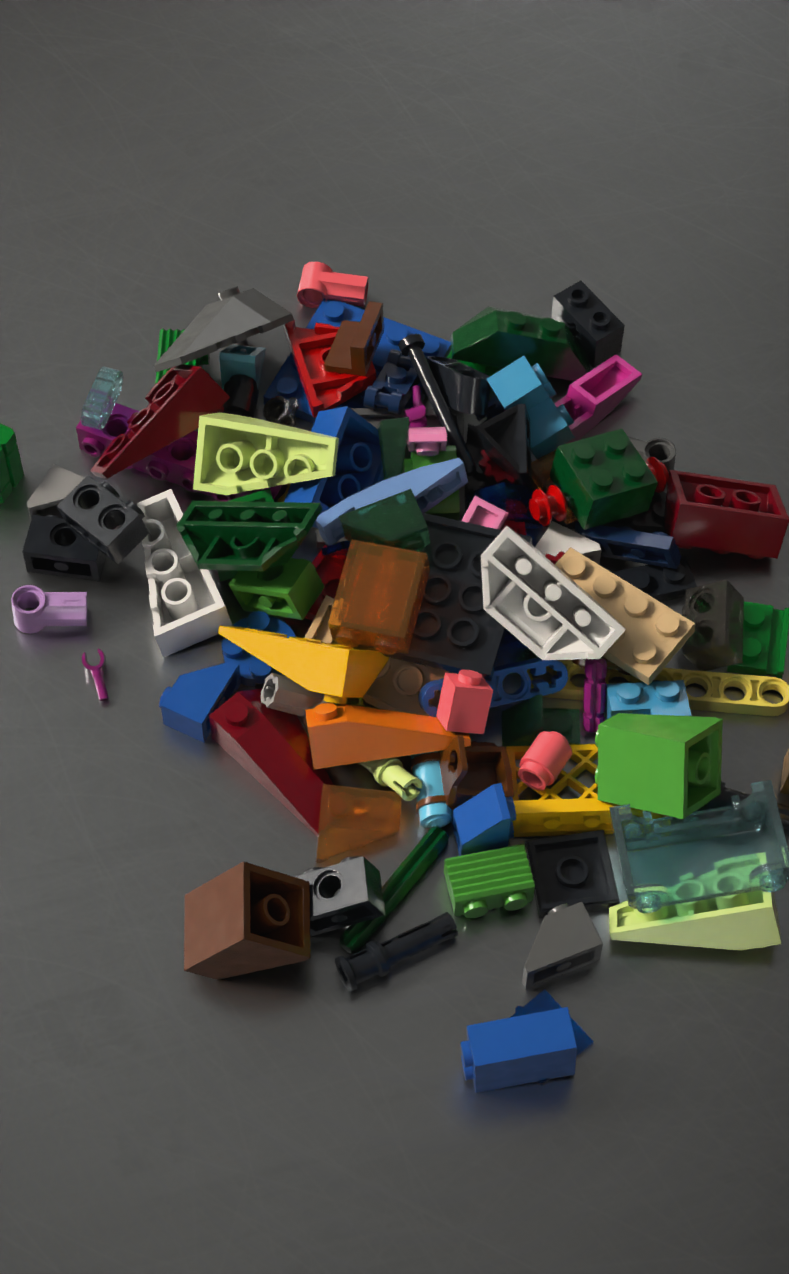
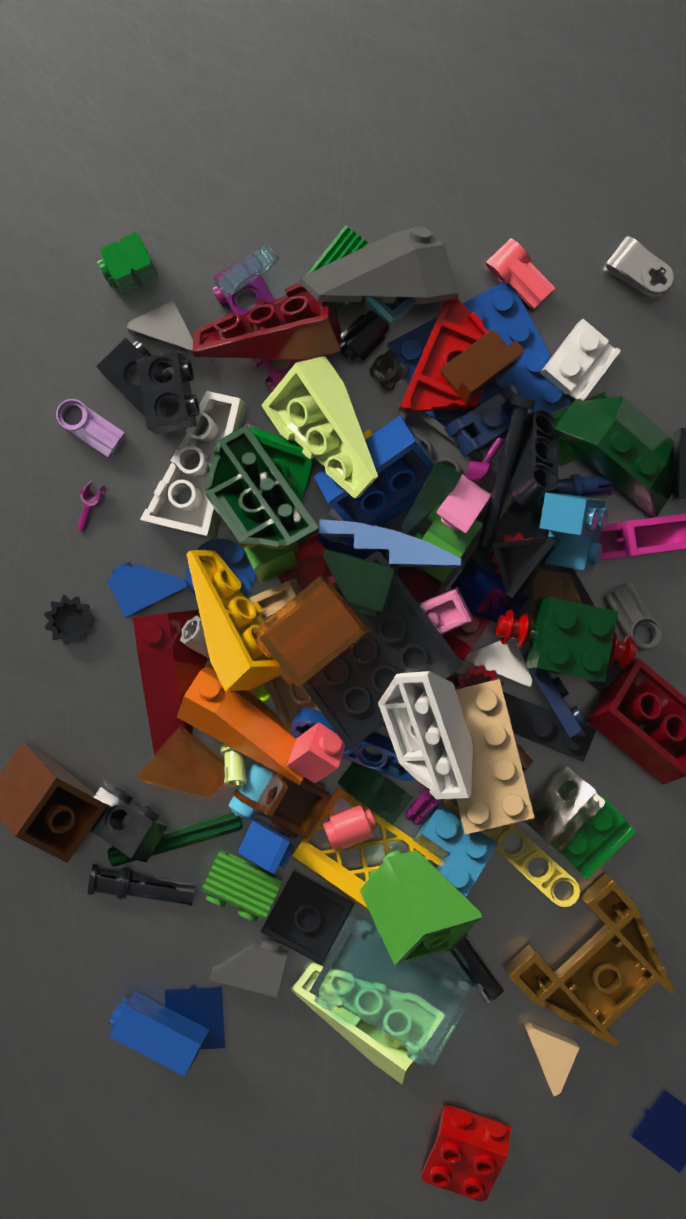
camera: 30 degrees right, 30 degrees up
none -> black piece [44,595,95,645]
none -> white plate [540,319,621,402]
none -> light grey piece [605,236,674,298]

